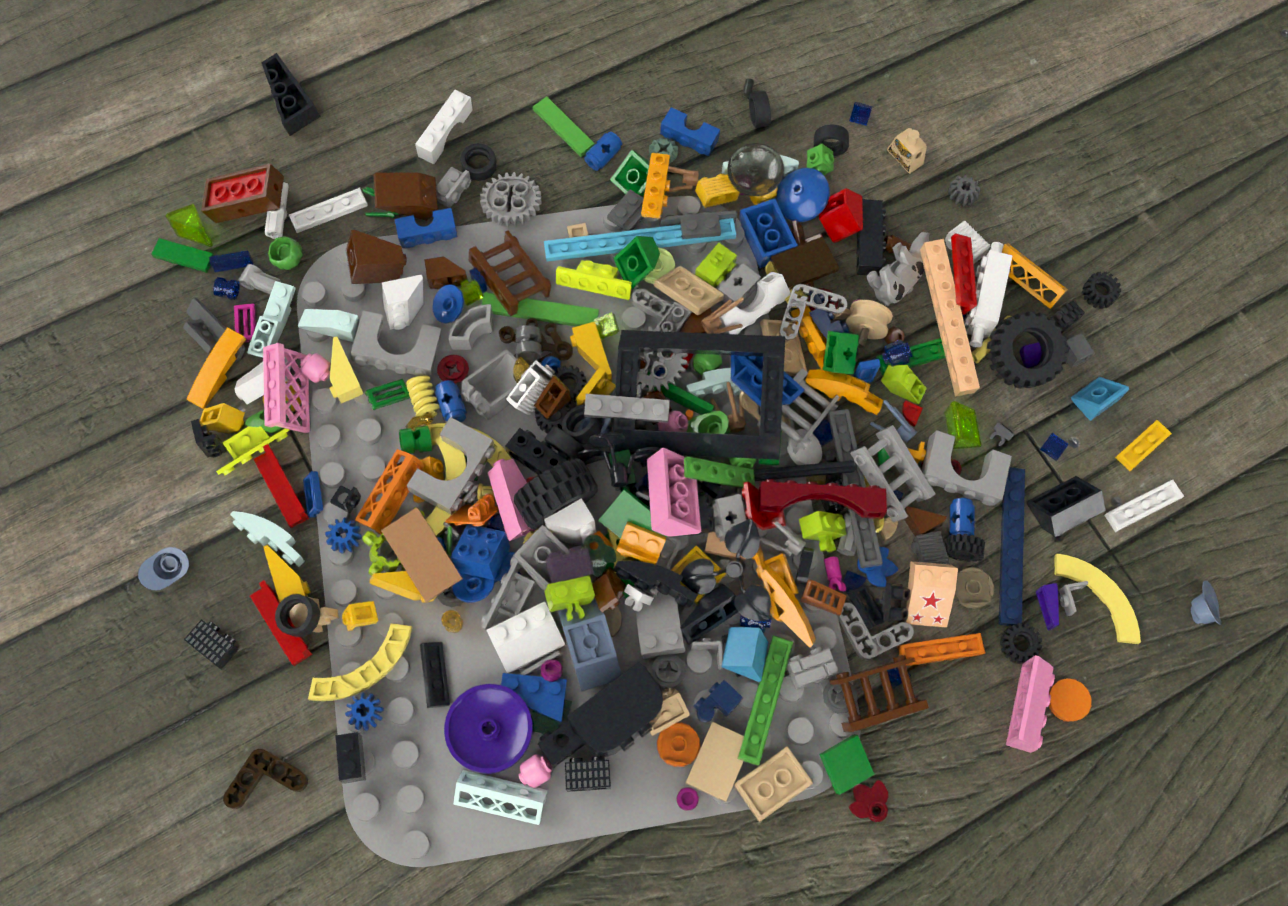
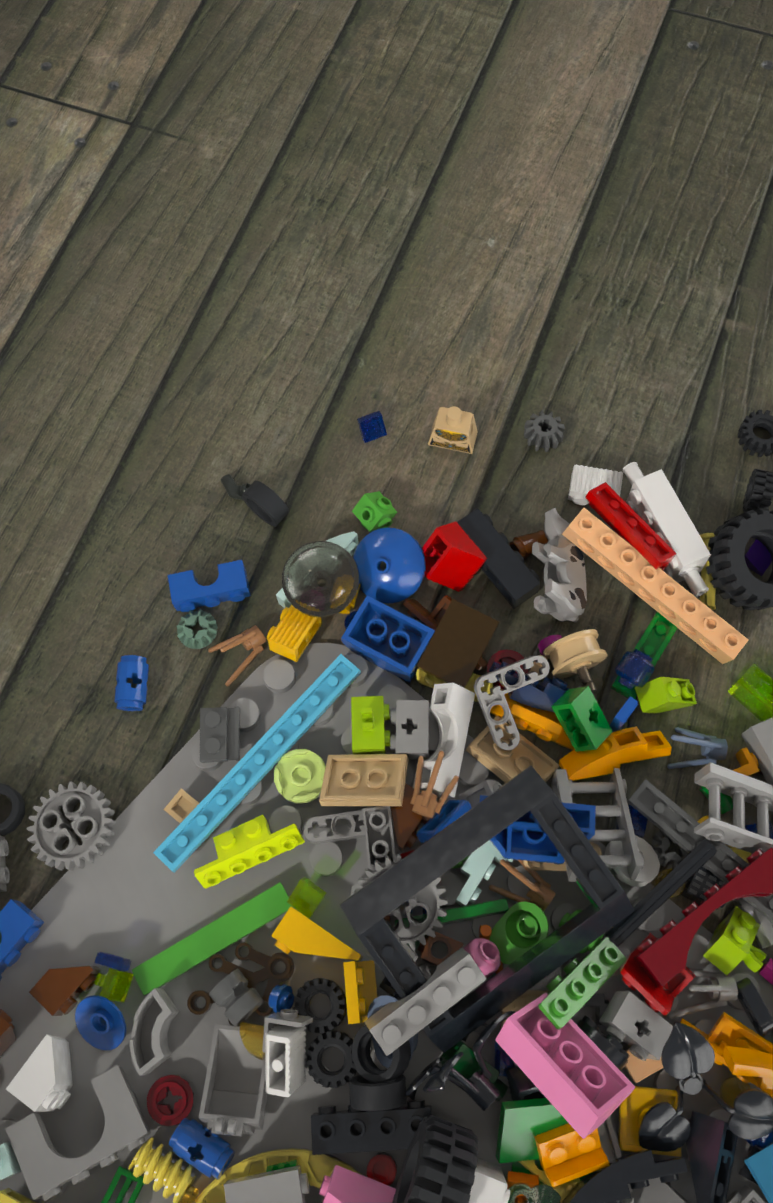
camera: 30 degrees left, 0 degrees up
reddish brown fence [468,230,551,317] -> none
bright green tile [533,96,595,157] -> none
reddish brown slope [534,375,571,419] -> none
green slope [610,150,650,198] -> none
green slope [613,236,660,290] -> none
light orange bracket [641,153,671,218] -> none
dark grey bracket [660,210,737,239] -> none
black tyre [814,124,849,156] -> none
reddish brown tile [884,327,905,347] -> none
red tile [902,400,923,427] -> none
light orange fence [1002,243,1068,309] -> none

